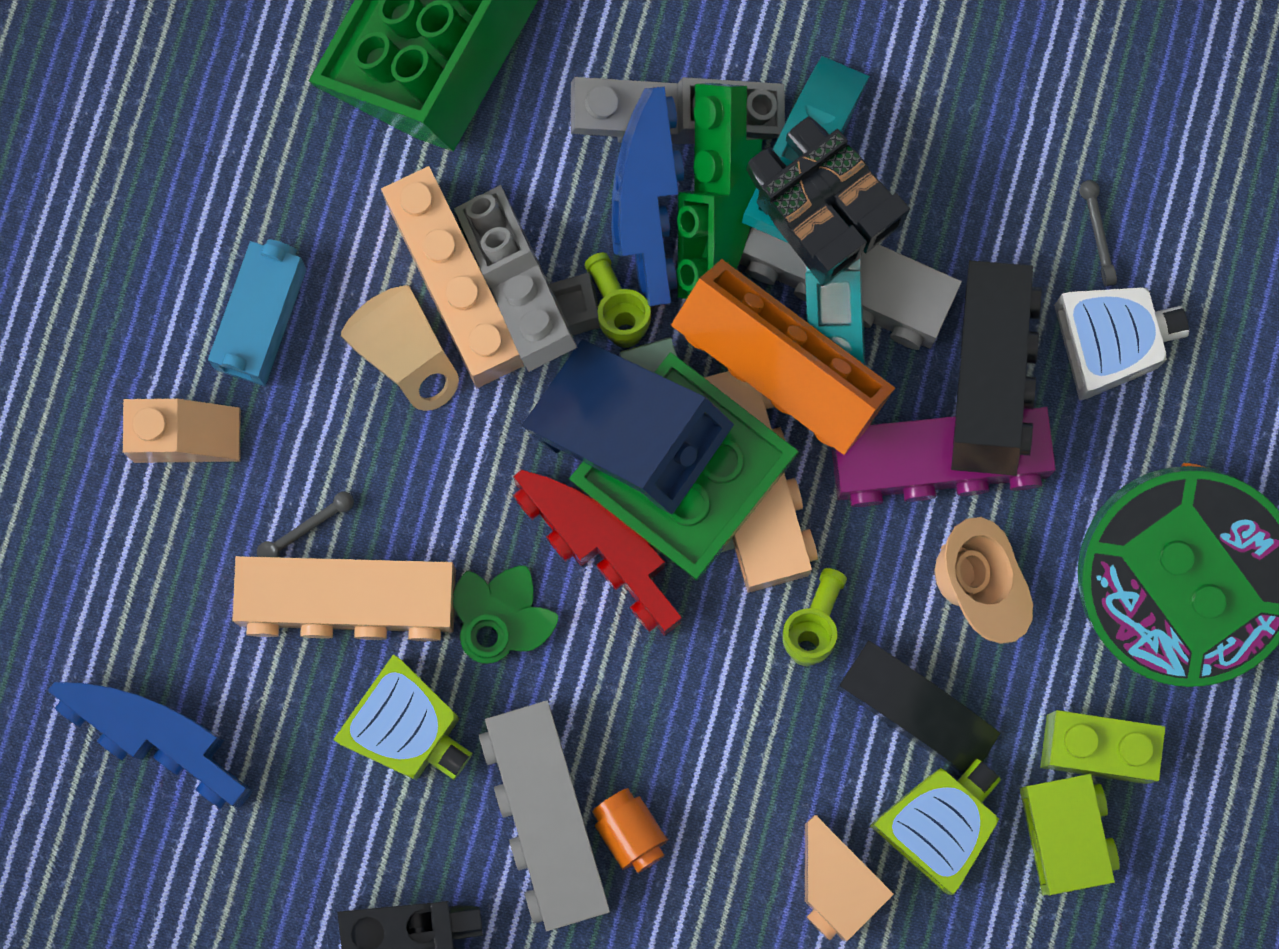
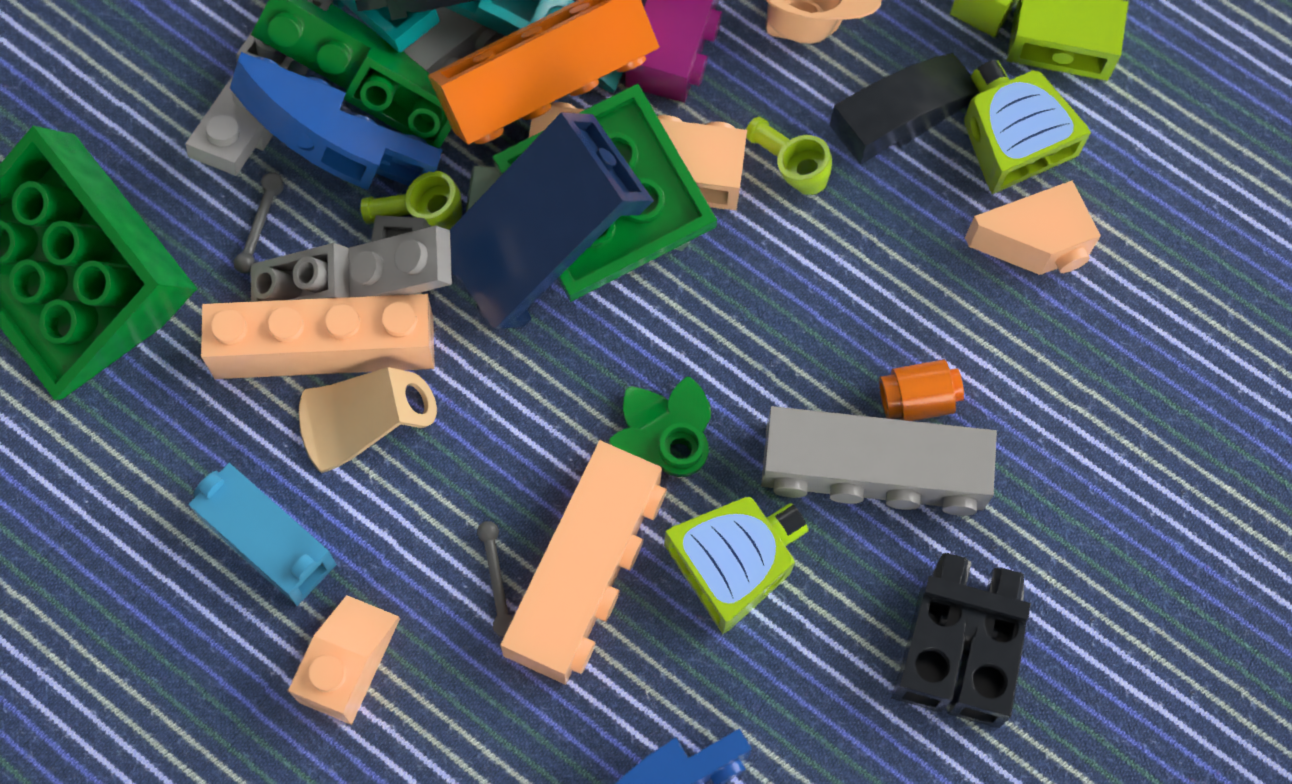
camera: 70 degrees left, 10 degrees down
red slope [513,470,682,636] -> none
none -> dark grey hinge [234,172,284,274]

